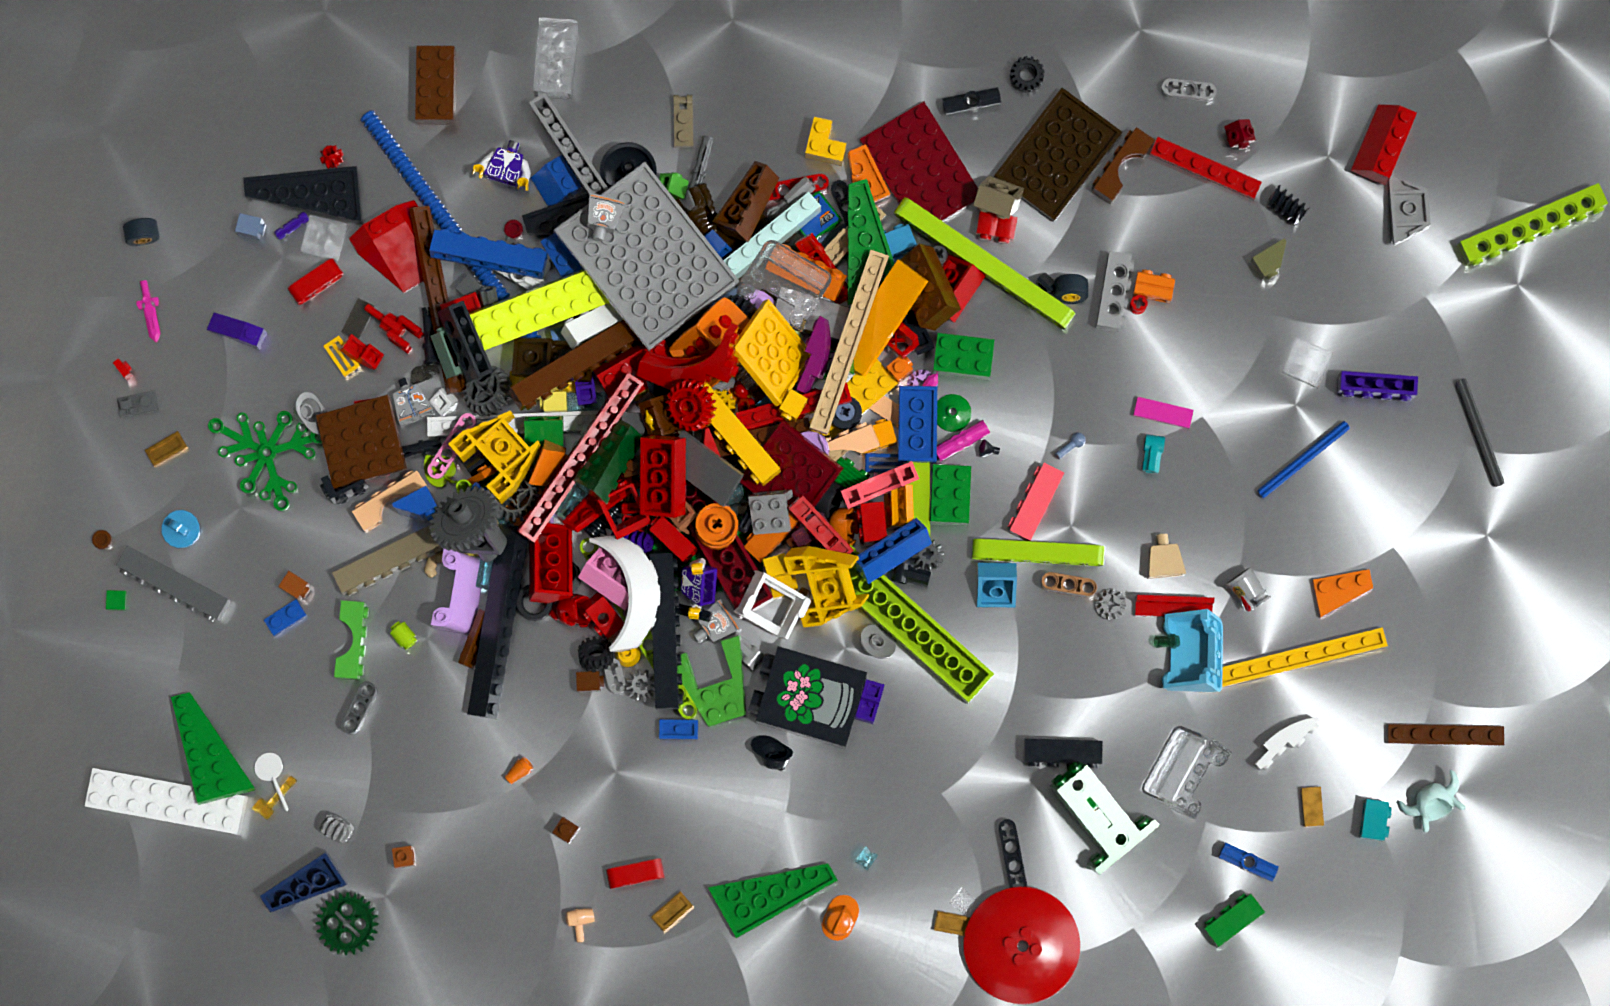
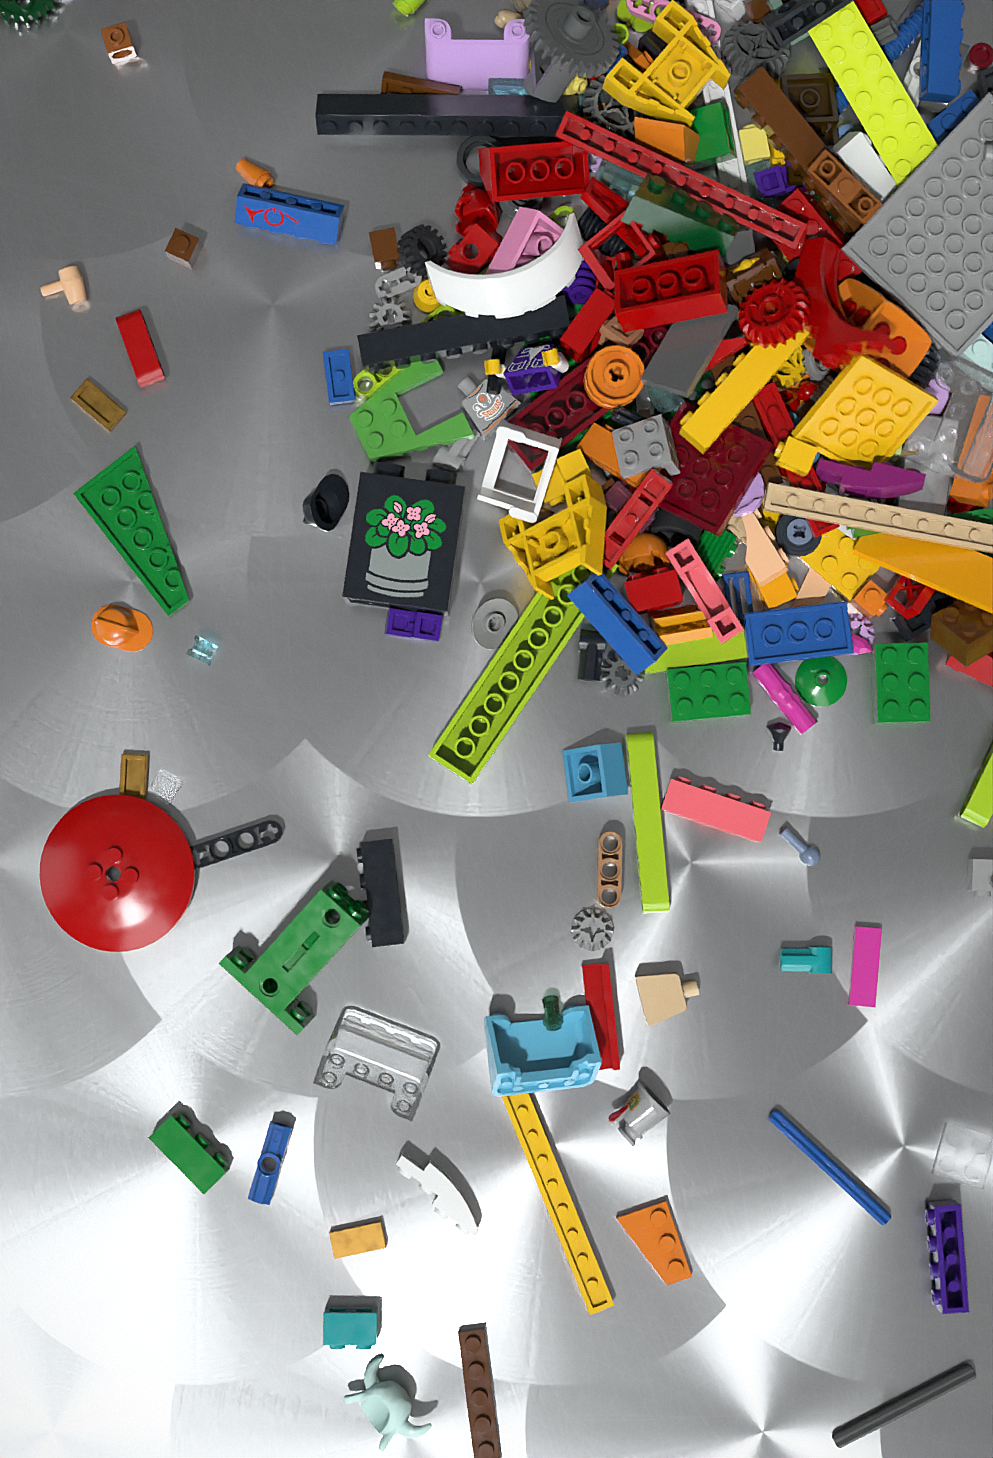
camera: 85 degrees right, 5 degrees up
none -> blue brick [235,183,344,245]
none -> dark orange slope [807,149,883,225]

